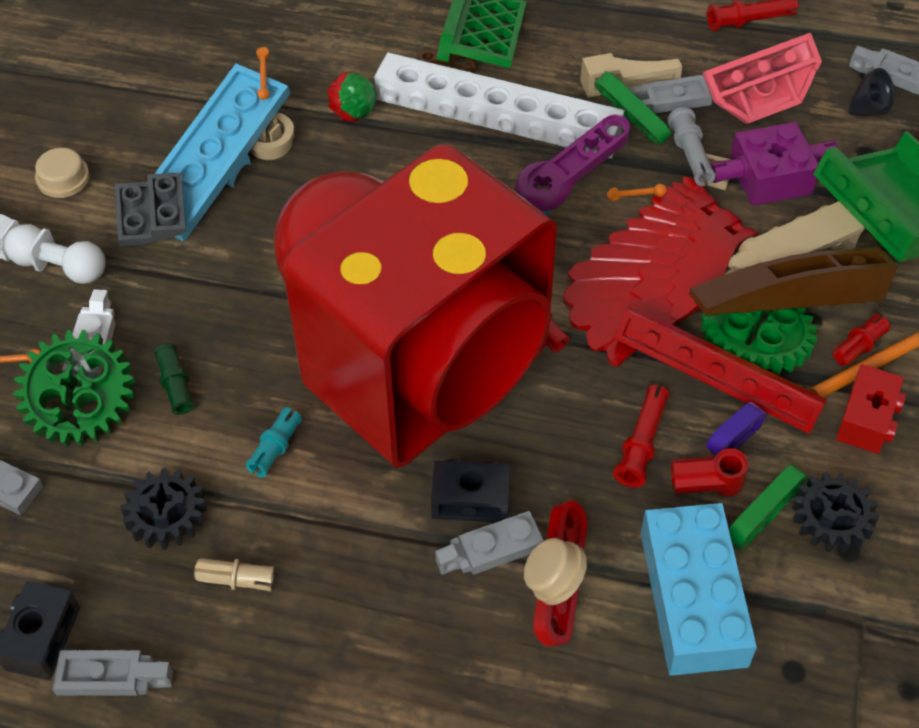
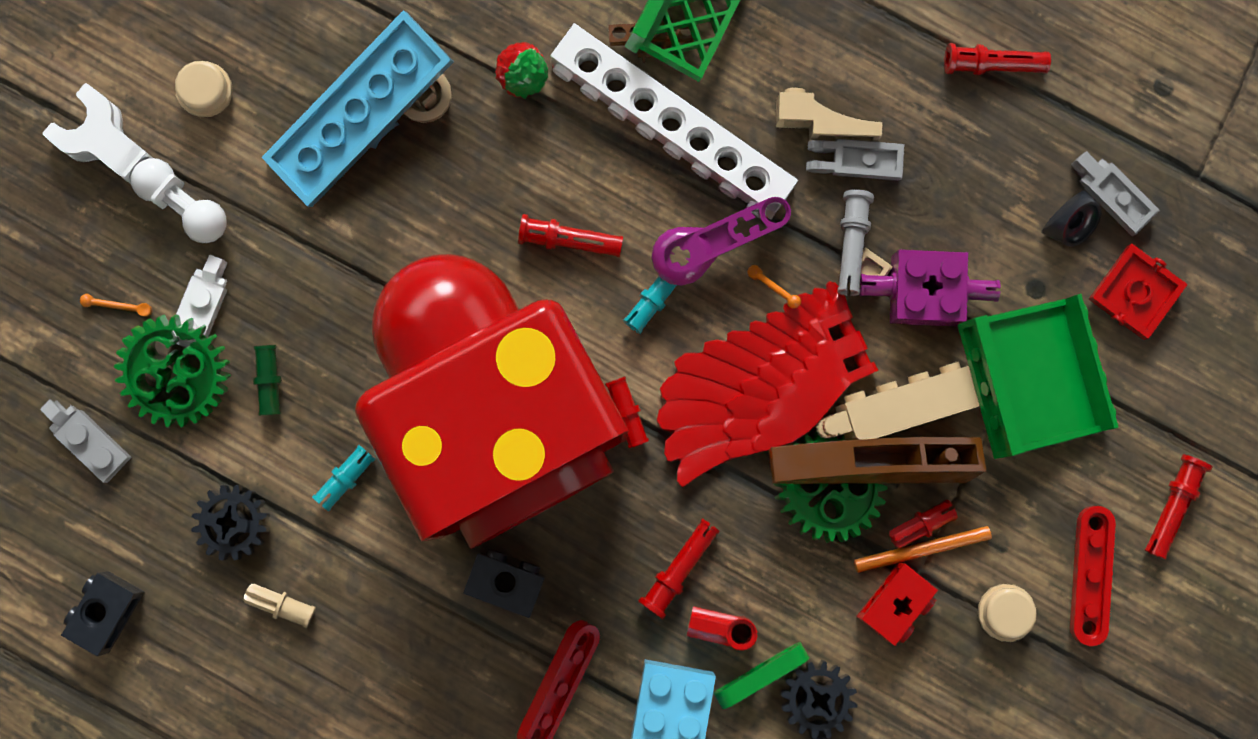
camera: 10 degrees right, 30 degrees up
light grey hinge [52,650,173,696] -> none
dark grey slope [114,173,186,247] -> none
orange hinge [256,47,270,100] -> none
light grey hinge [435,511,544,575] -> none
tan piece [524,538,587,605] -> none
green beam [594,71,672,146] -> none
red tile [614,304,827,434] -> none
coral wedge [703,33,822,124] -> none
dark purple beam [706,402,767,456] -> none

